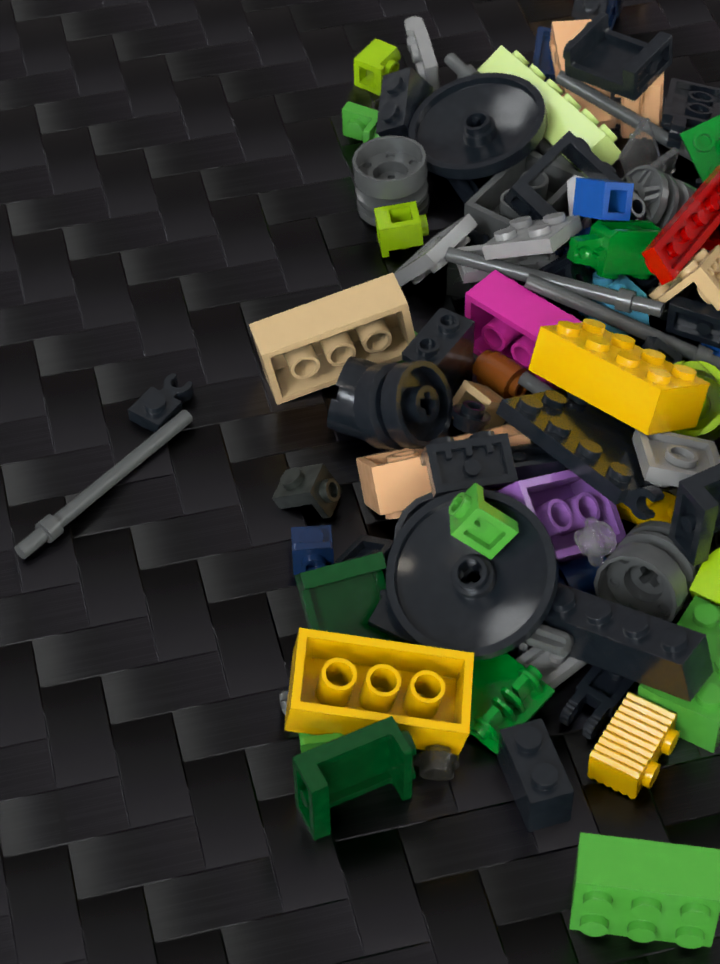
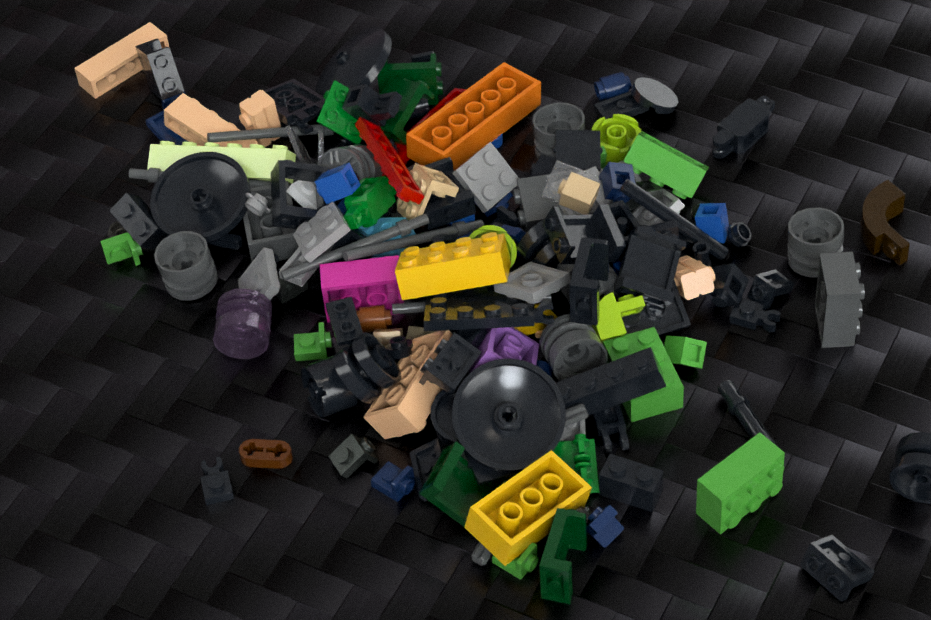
camera: 45 degrees left, 0 degrees up
dark grey bar [14,410,193,559] -> none
tan brick [249,273,415,405] -> none
lime brick [354,38,401,96] -> none
lime brick [374,201,429,258] -> none
light grey hinge [404,16,441,92] -> none
bright green bracket [448,483,519,560] -> none
black panel [563,12,672,101] -> none
clear plate [574,517,617,567] -> none
yellow brick [587,691,680,799] -> none
none -> clear purple wheel [213,289,273,359]
none -> reddish brown beam [239,439,292,469]
none -> light grey plate [245,192,271,216]
none -> dark blue bracket [586,505,624,548]

